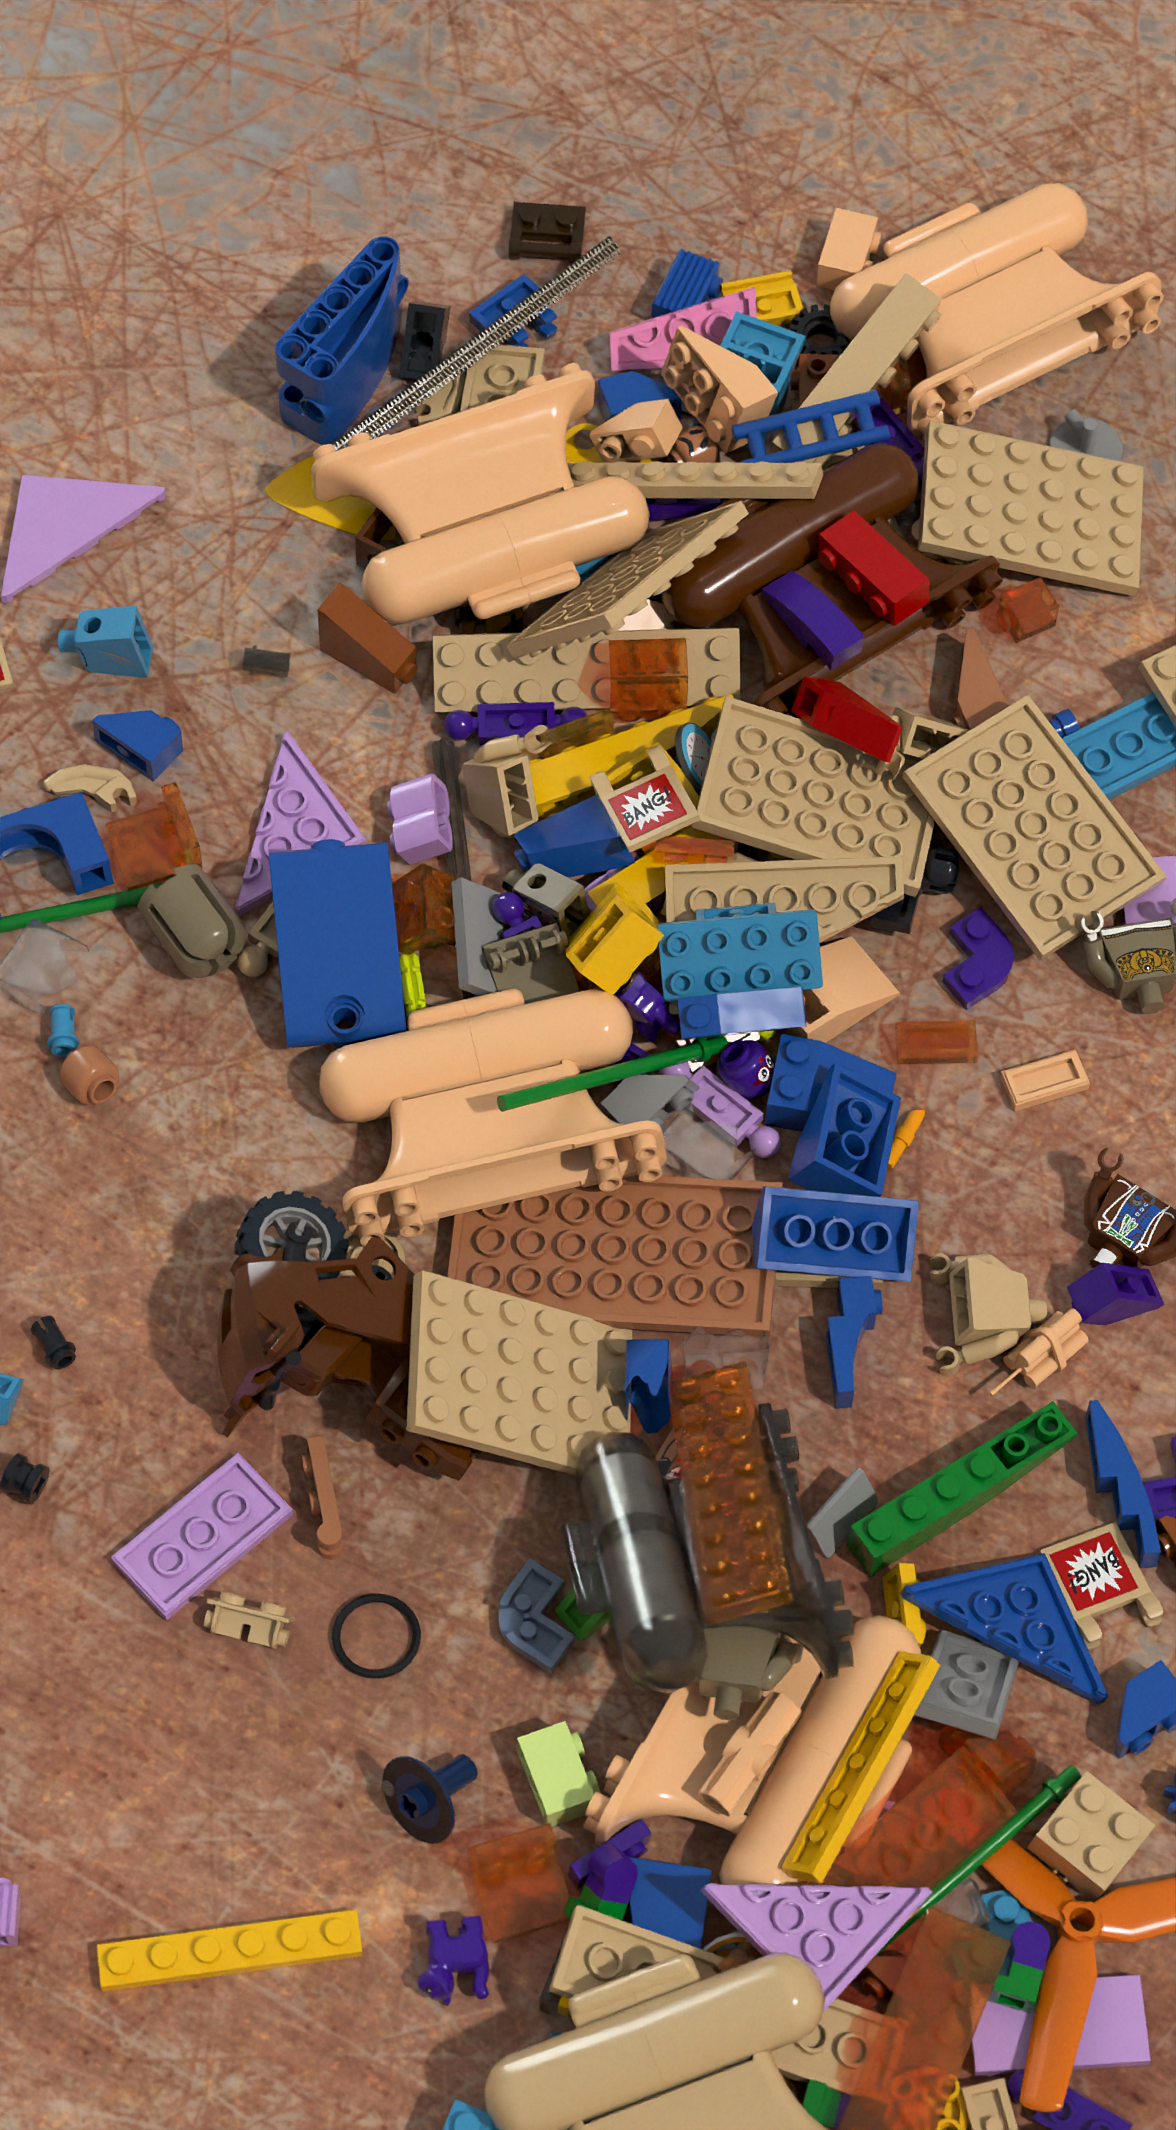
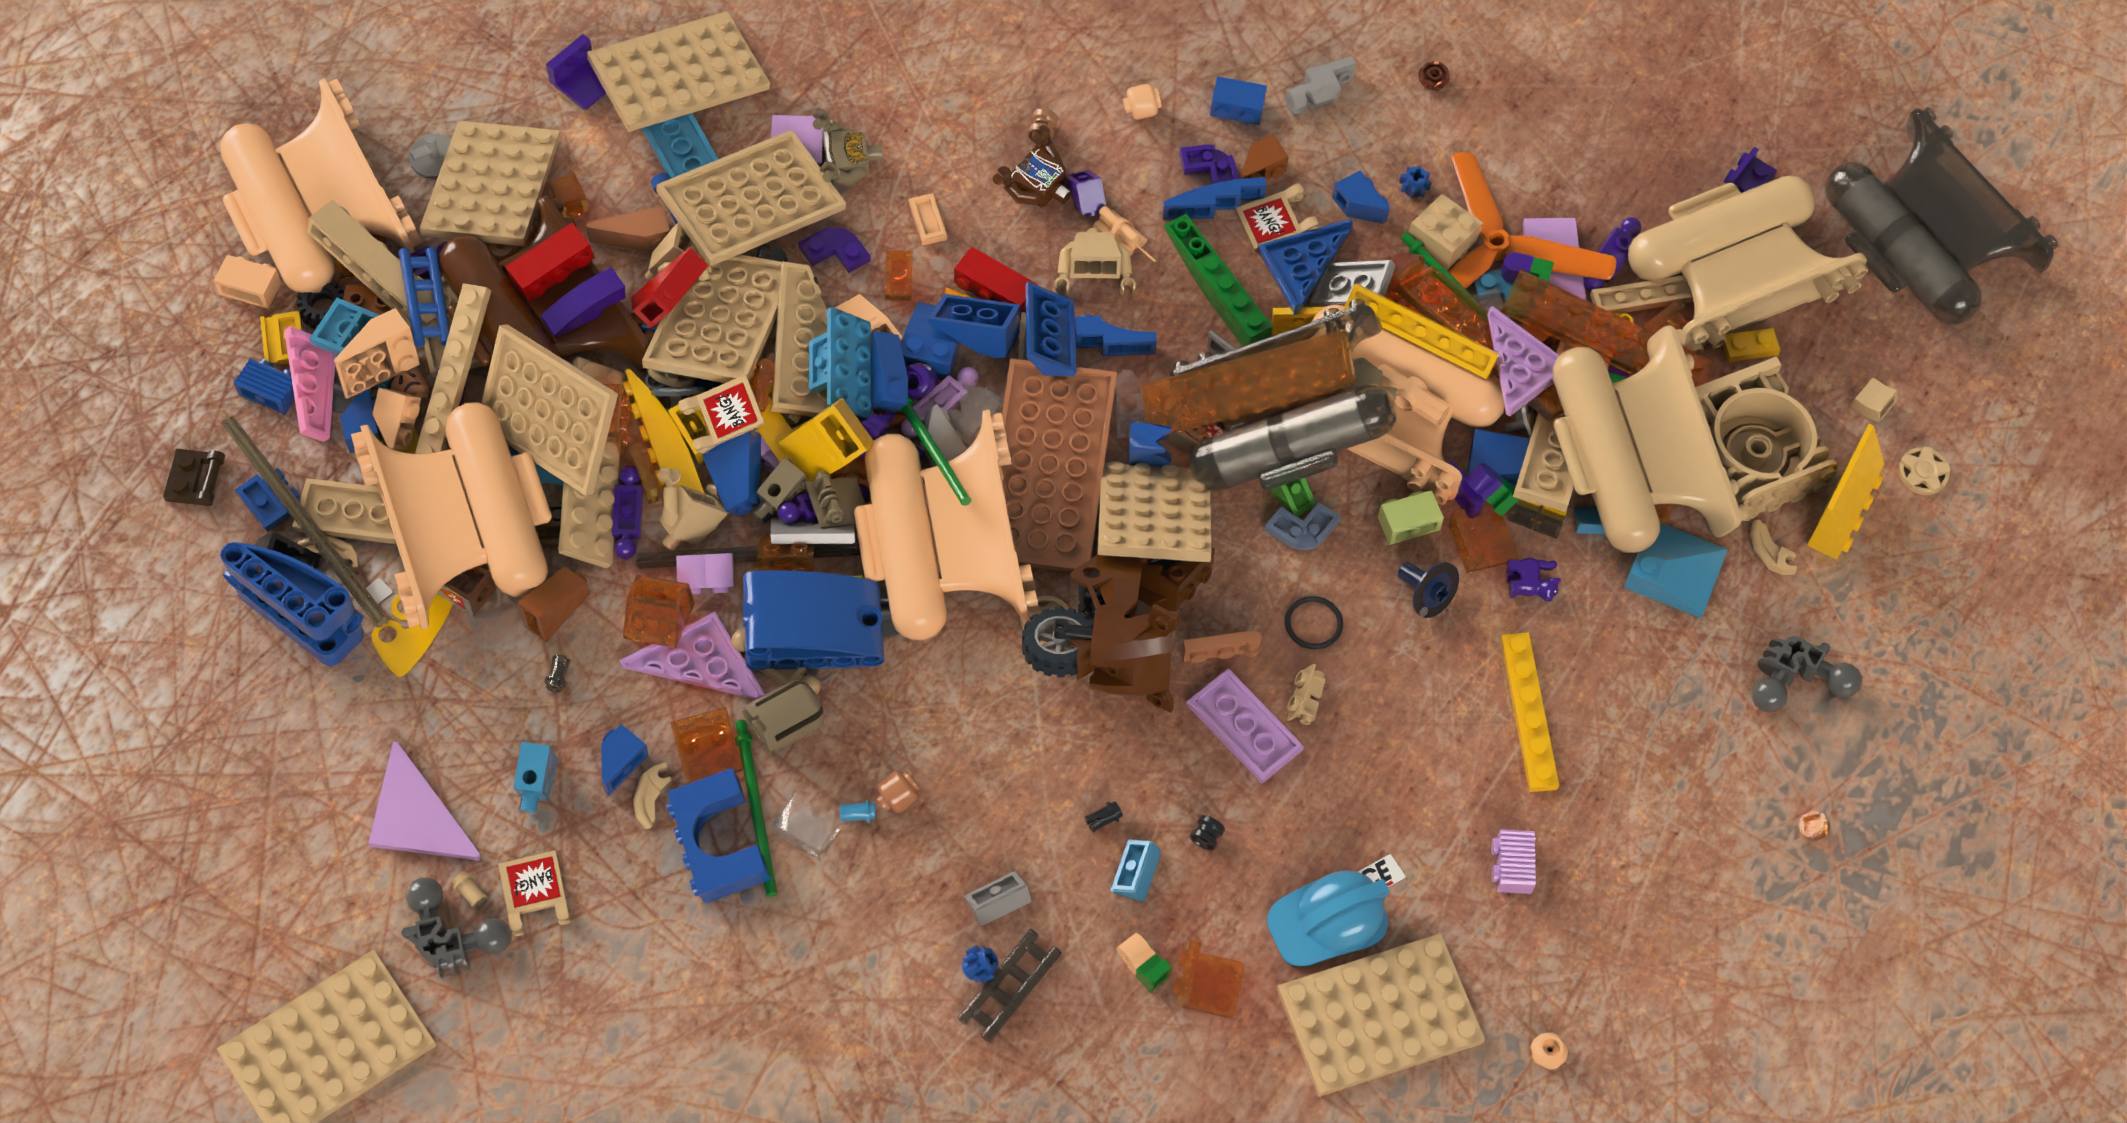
camera: 90 degrees left, 0 degrees up
none -> clear orange slope [623,575,695,648]
none -> red brick [954,246,1038,319]

